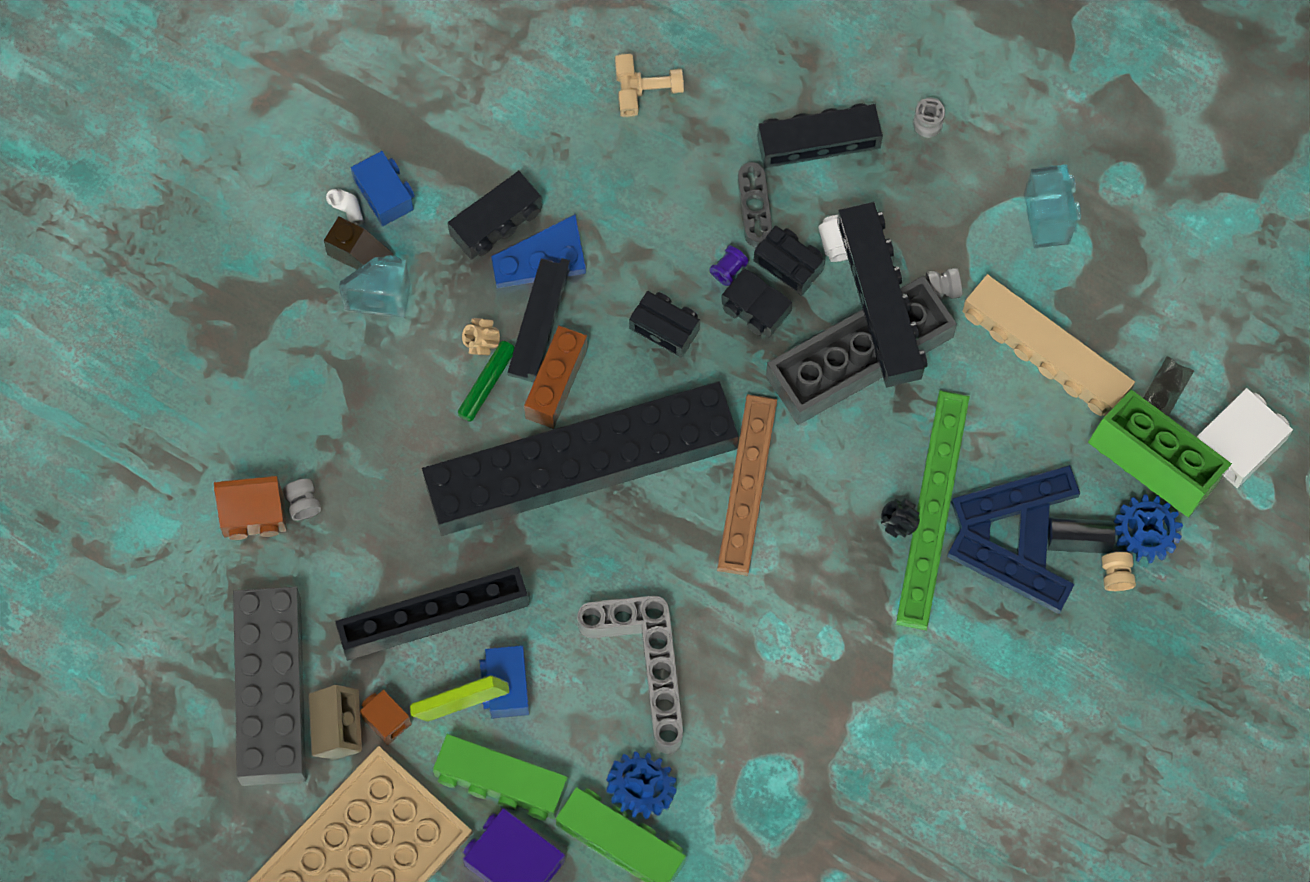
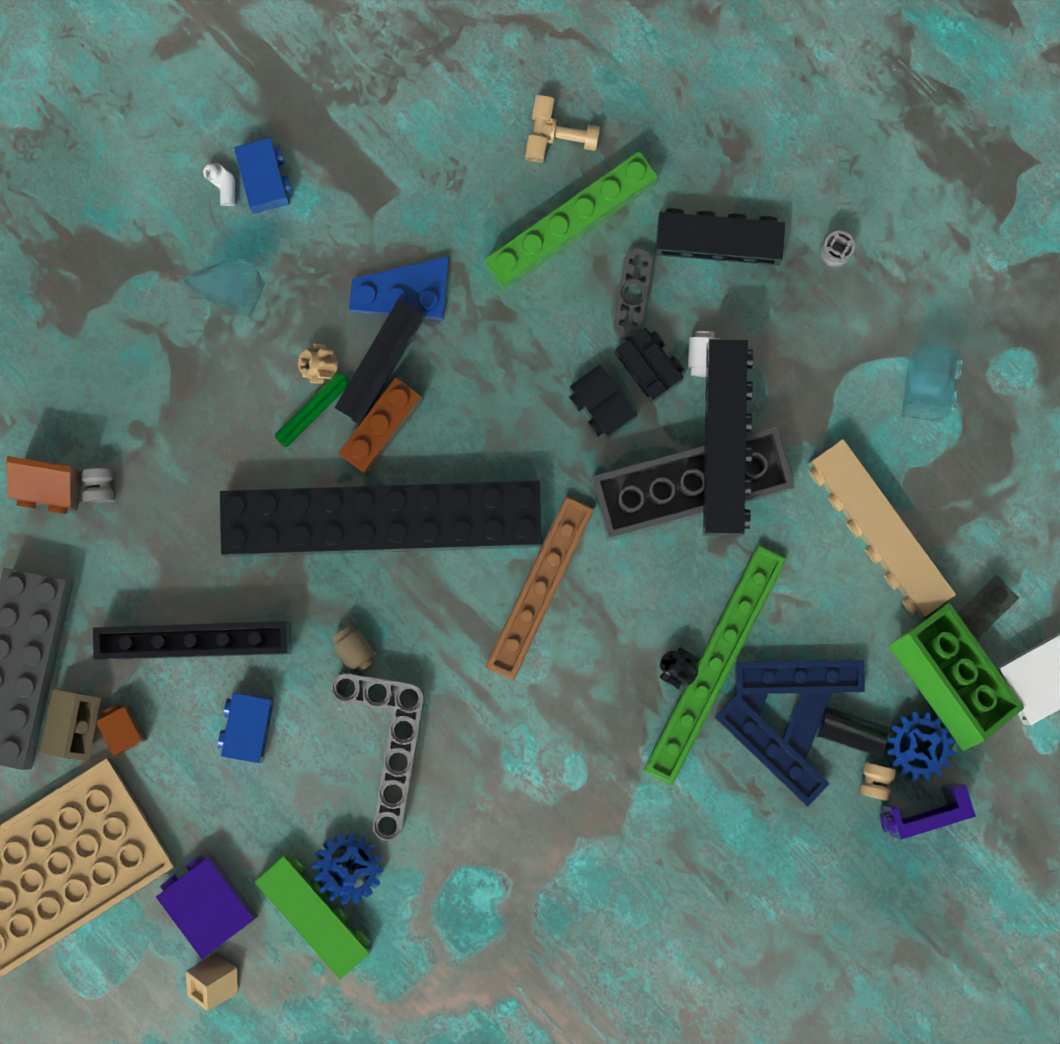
camera: 15 degrees right, 15 degrees up
dark brown slope [324,216,394,281] -> none
lime tile [410,676,510,722] -> none
bright green brick [433,734,568,821] -> none
black brick [447,171,542,260] -> none
black brick [629,291,701,358] -> none
dark purple bush [709,246,749,286] -> none
light grey wheel [926,268,962,300] -> none
none -> dark tan brick [331,624,377,674]
none -> bright green brick [484,151,658,292]
none -> dark purple panel [879,783,976,840]

